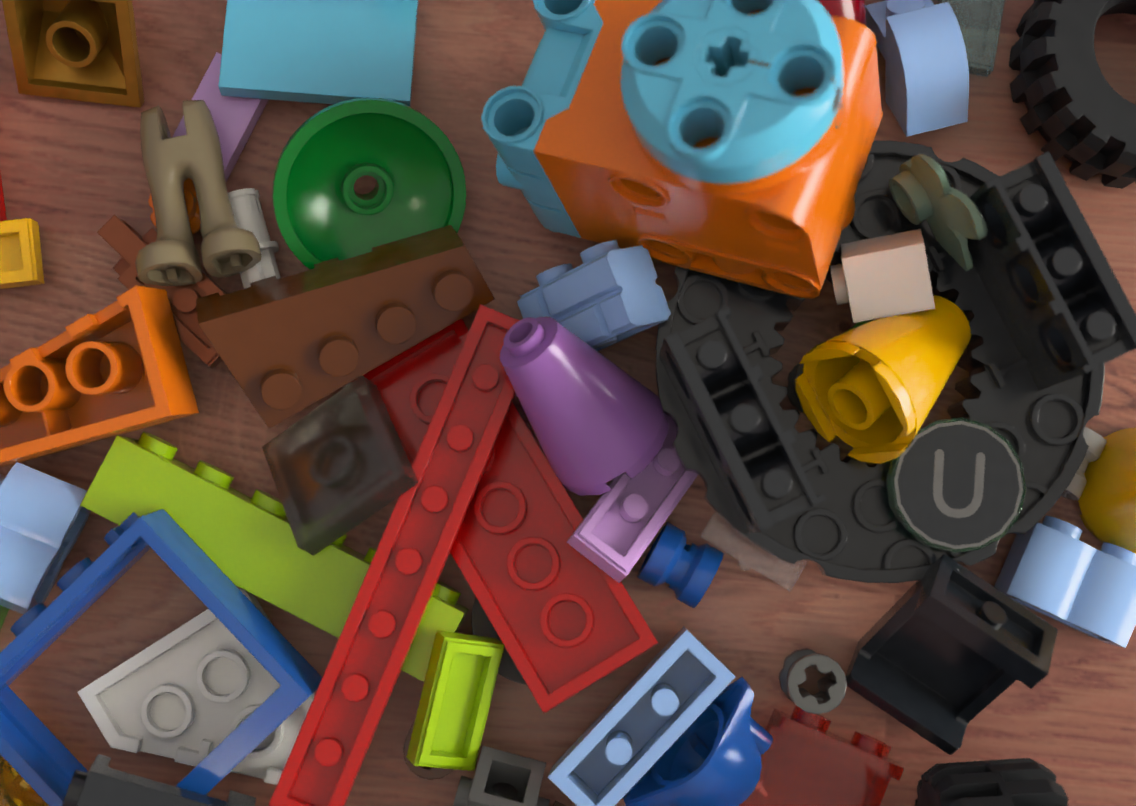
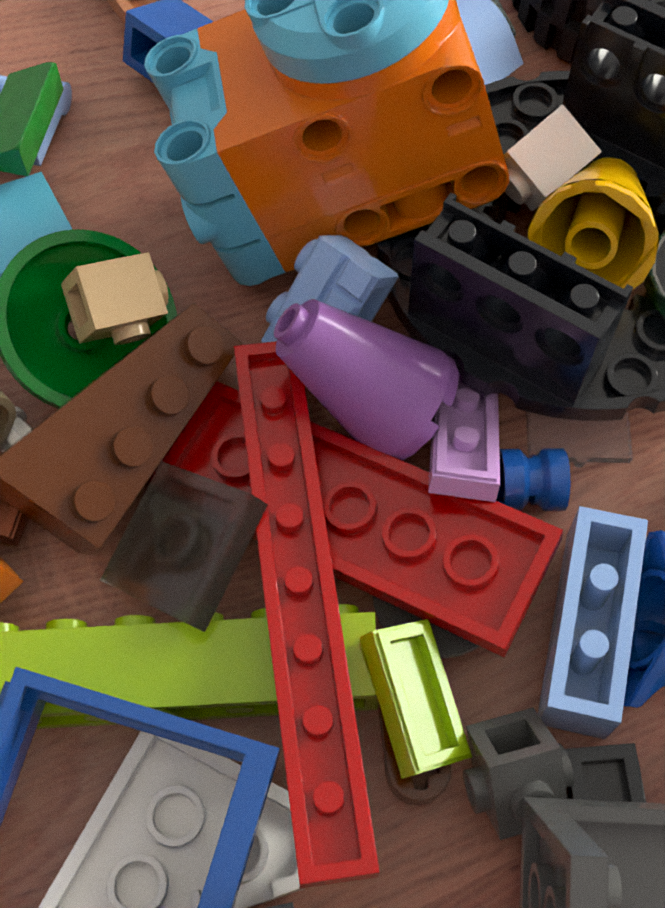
camera: 35 degrees left, 20 degrees down
sand green plate [889,154,988,271] -> none
none -> tan brick [61,252,168,345]

